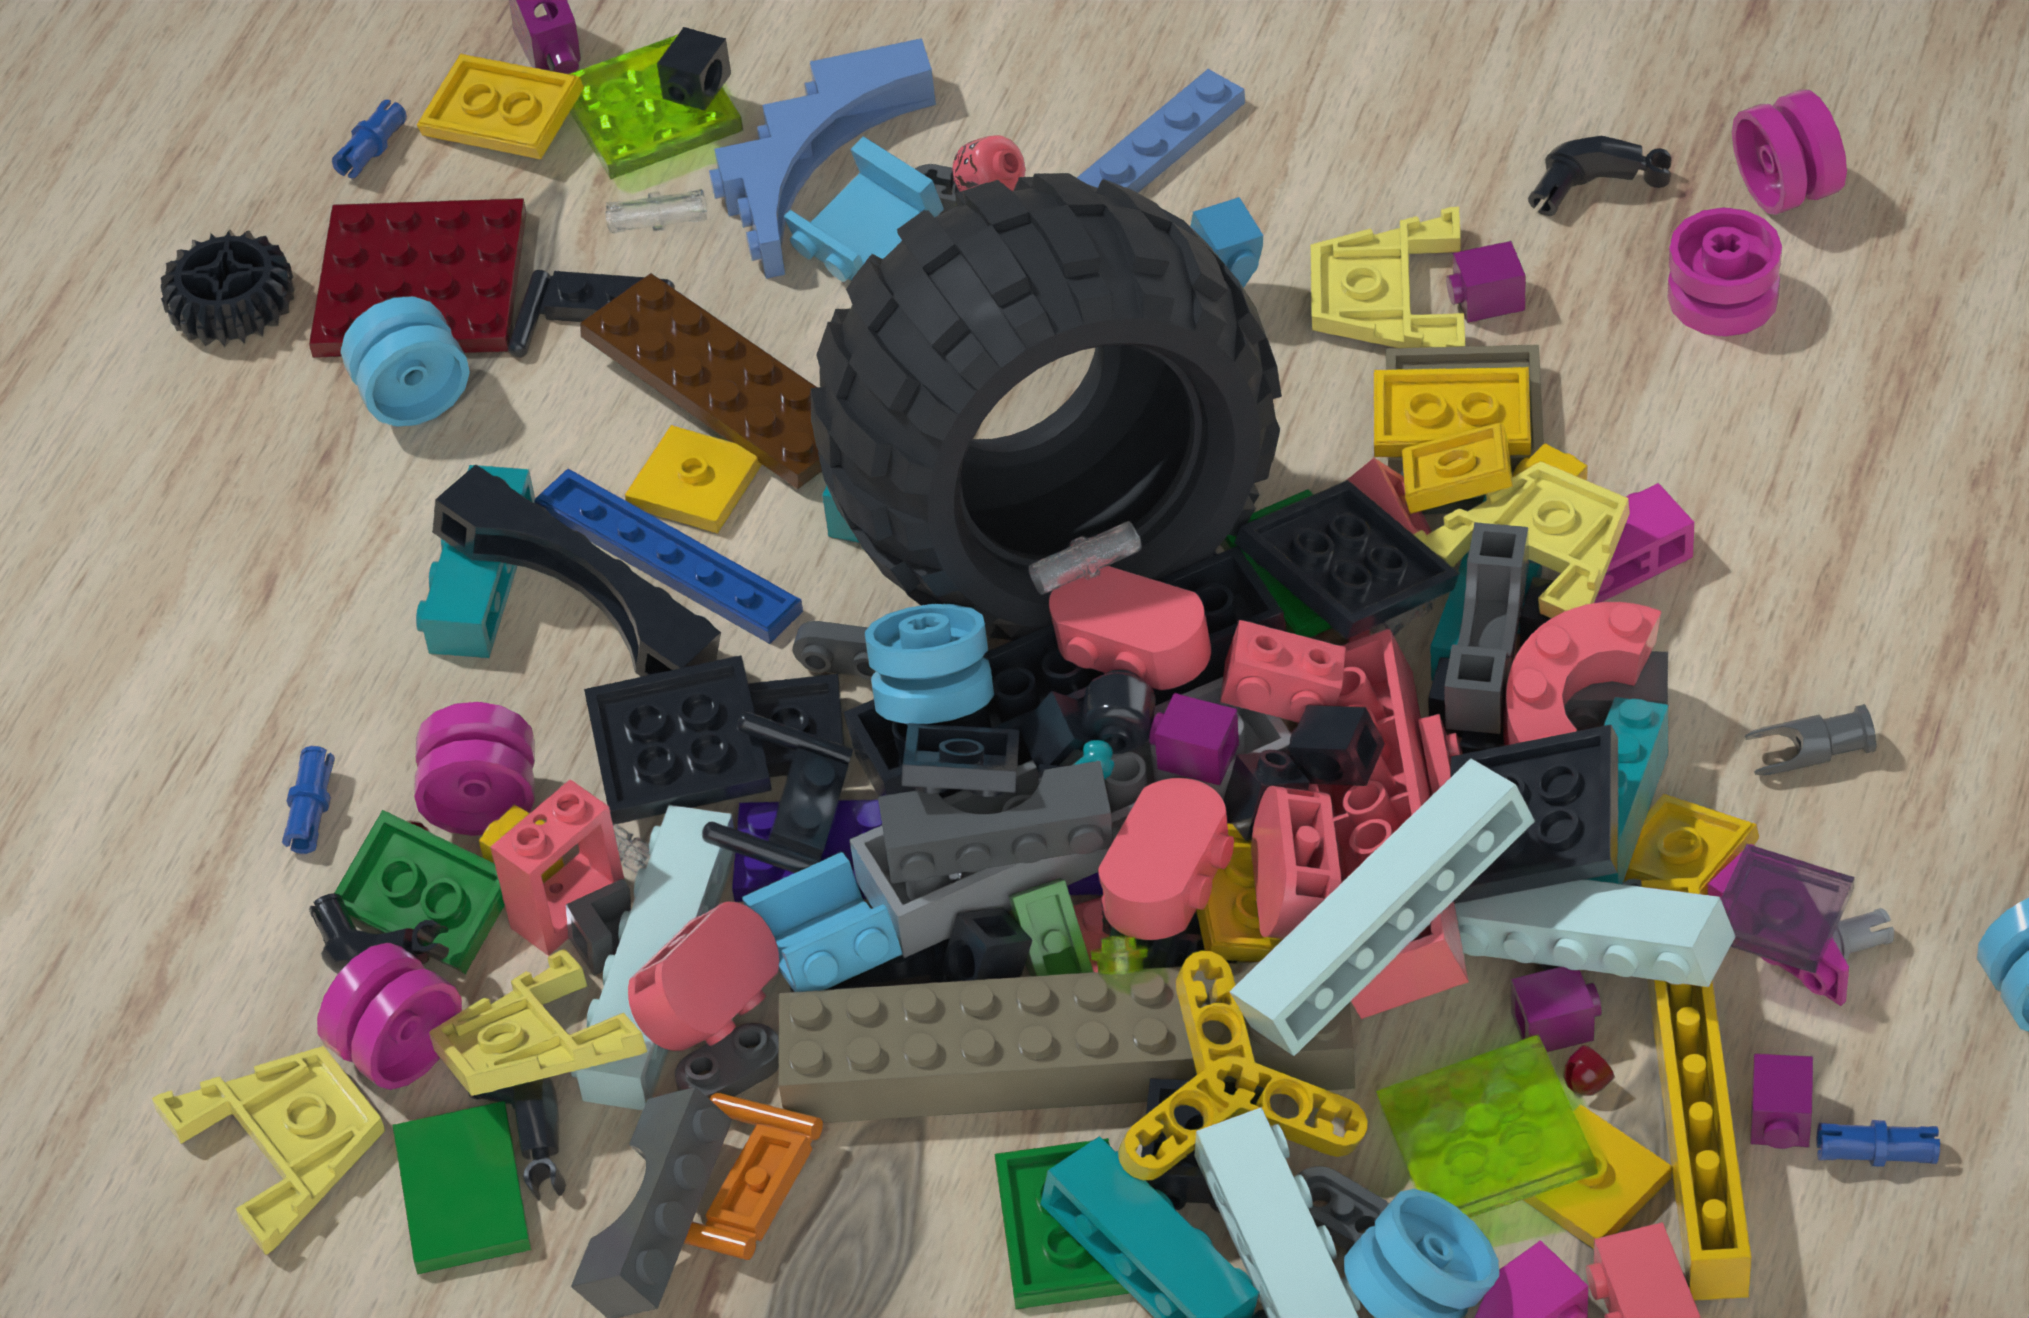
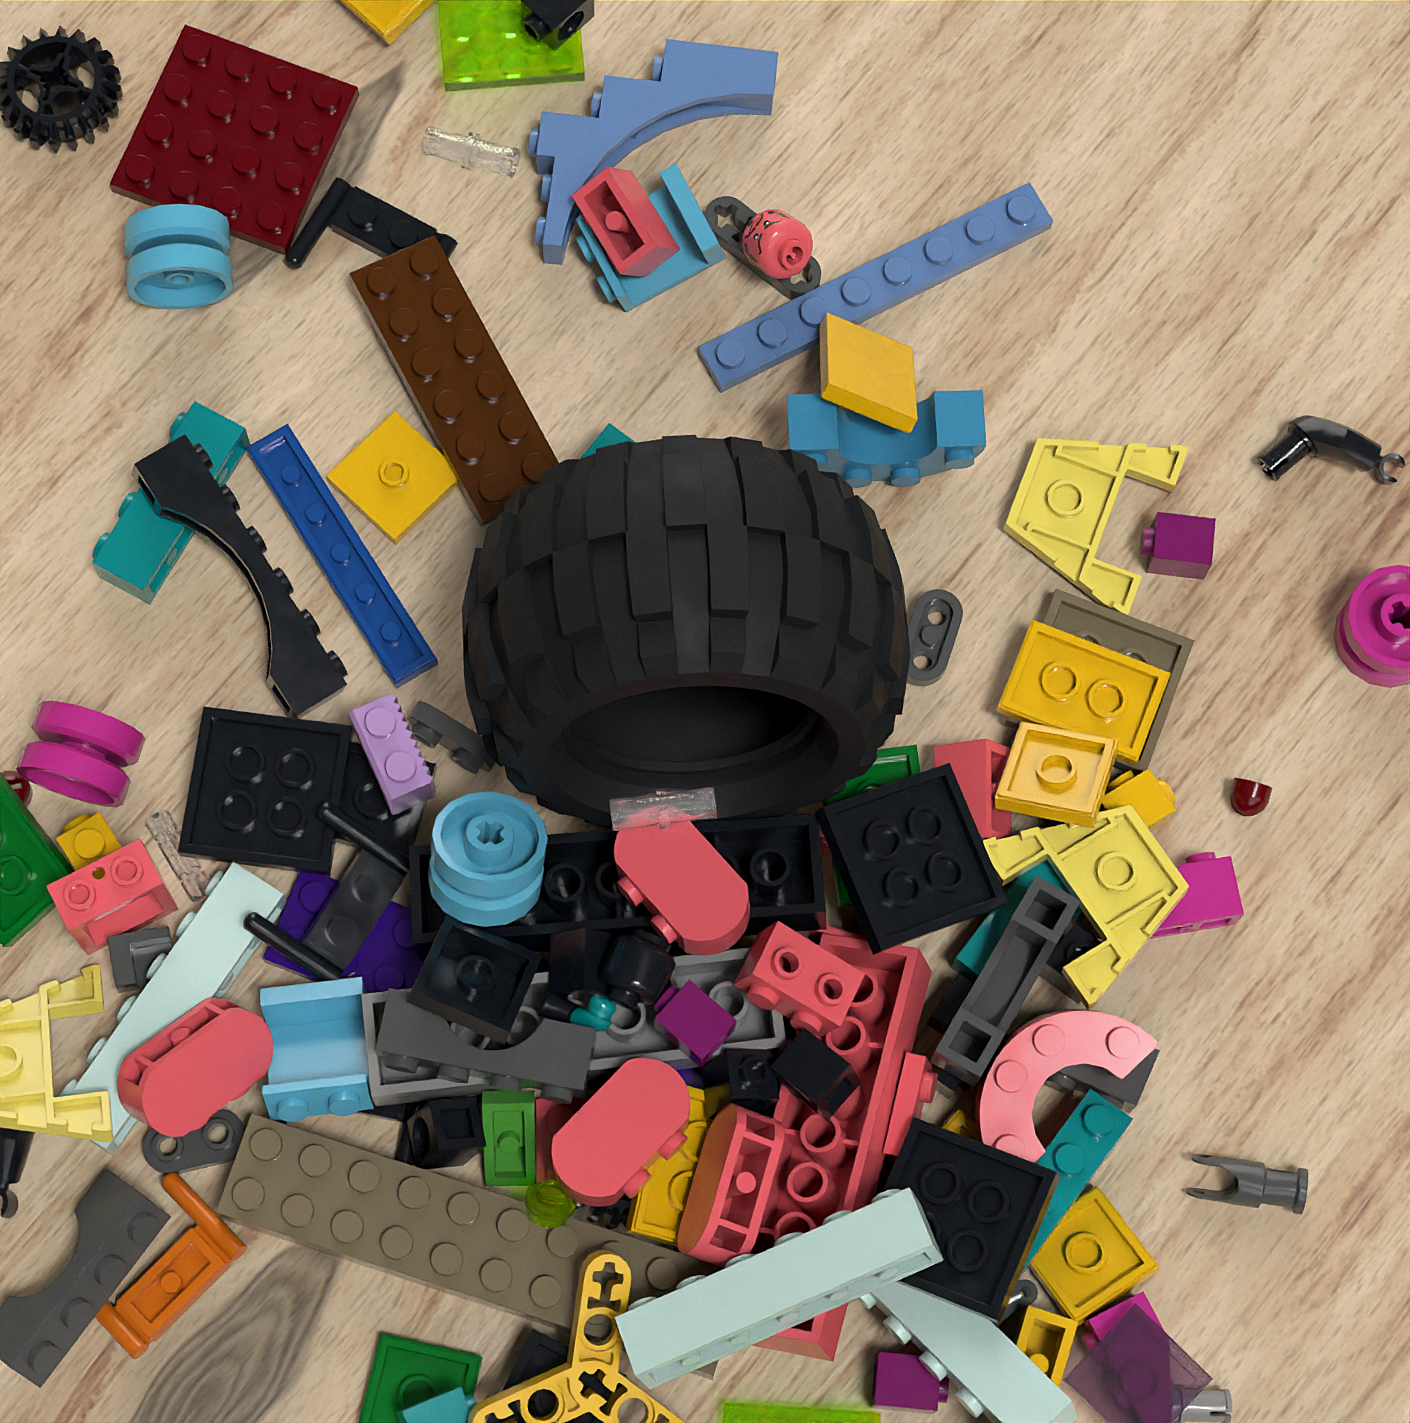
camera: 10 degrees right, 25 degrees up
none -> lavender brick [349,694,436,815]
none -> coral brick [571,167,680,277]
none -> dark grey plate [907,589,963,686]
none -> dark red hinge [1230,778,1272,816]

